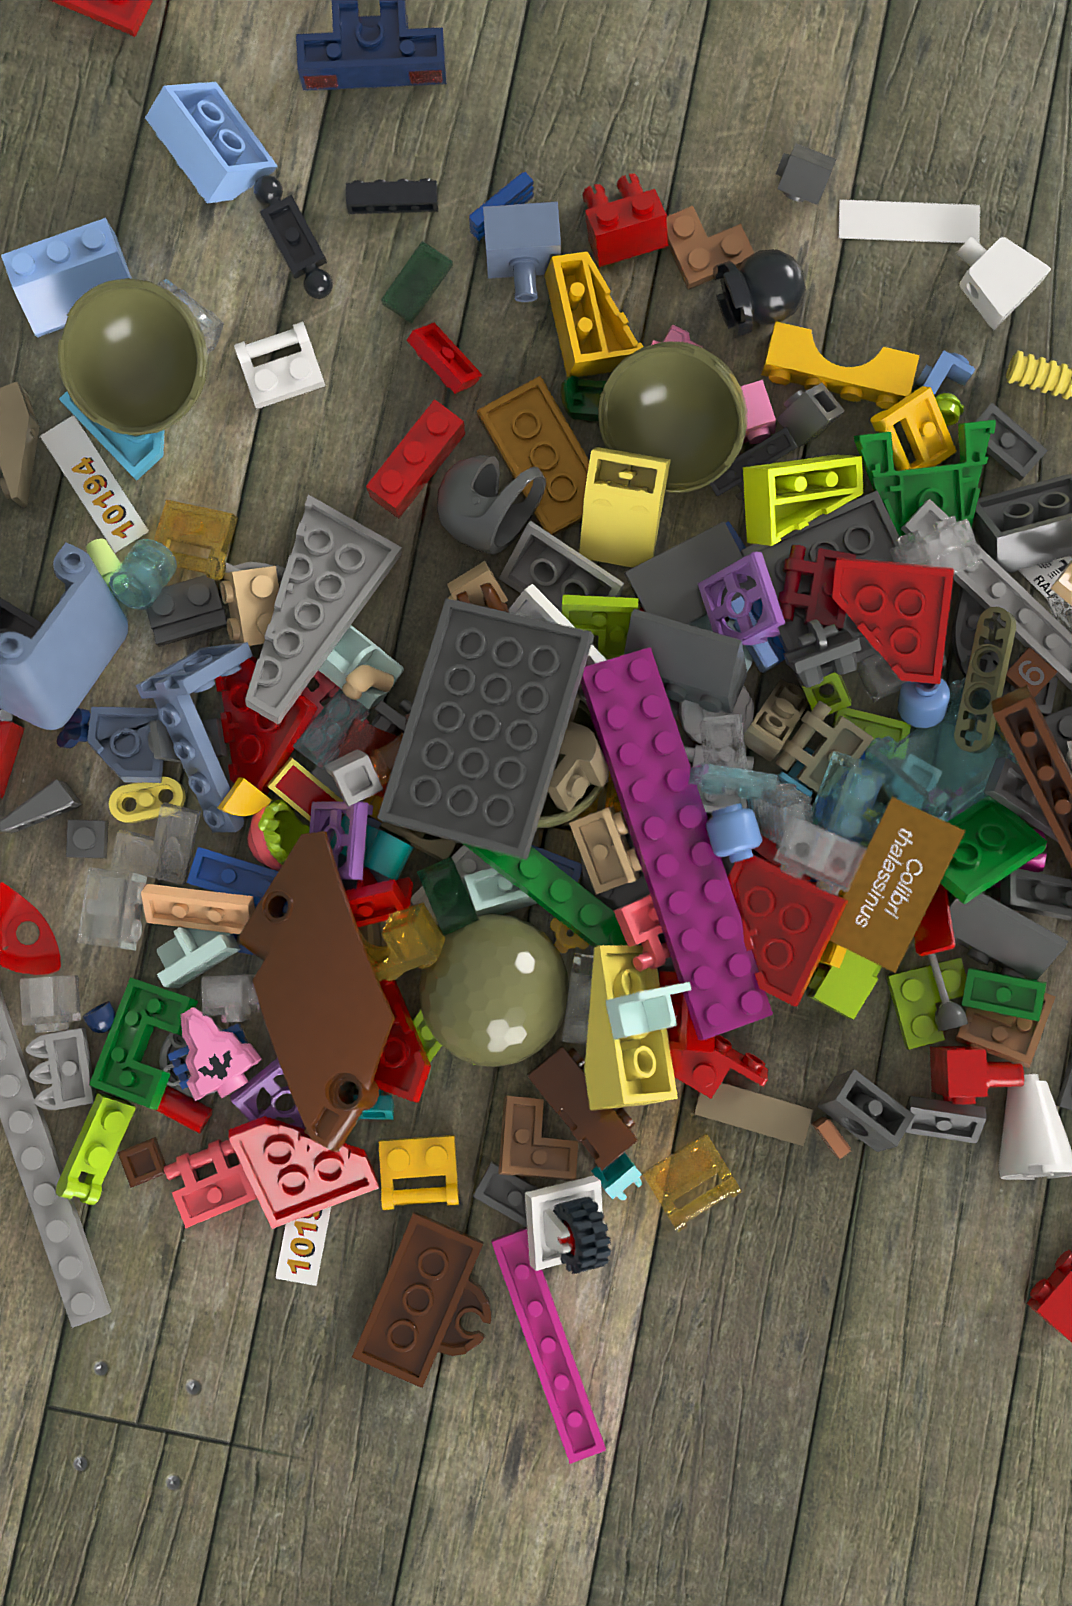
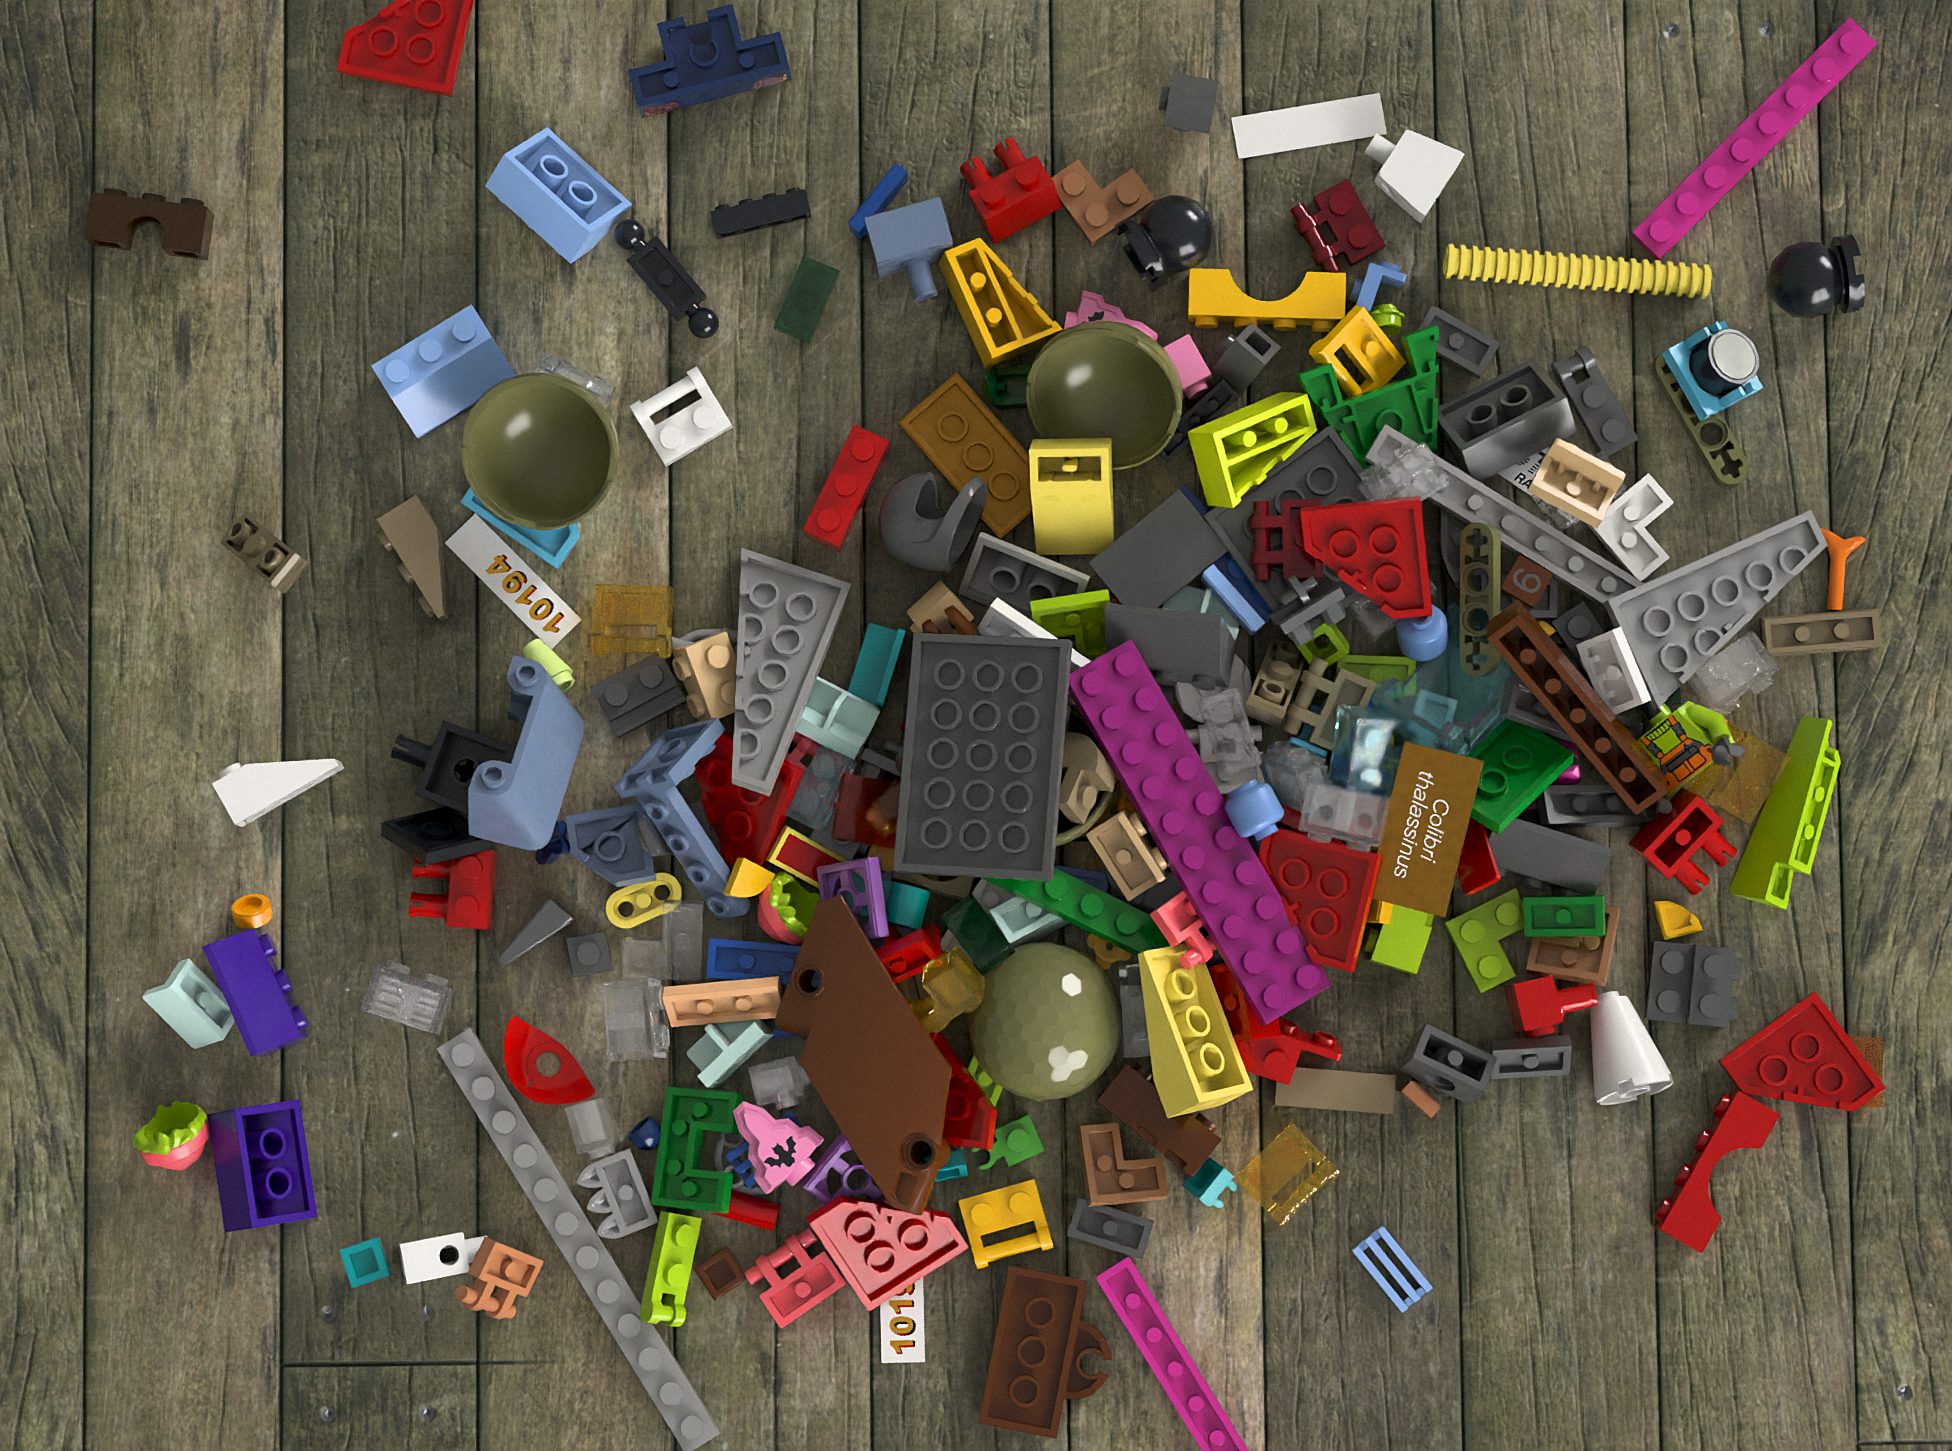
camera: 10 degrees left, 0 degrees up
clear light blue wheel [109,539,177,610] -> none
light grey panel [324,749,383,806] -> none
tan arm [342,665,394,700] -> none
red plate [406,322,482,394] -> none
plate [525,1176,611,1274] -> none
light aqua panel [605,982,692,1039] -> none
clear light blue plate [689,763,777,799] -> none
medium lavender piece [698,552,785,645] -> none
dark grey hinge [928,953,968,1032] -> none
none -> teal panel [848,622,907,710]
none -> bright green plate [971,1114,1045,1170]
none -> dark red plate [1290,178,1386,273]
none -> light blue tile [1351,1225,1433,1313]

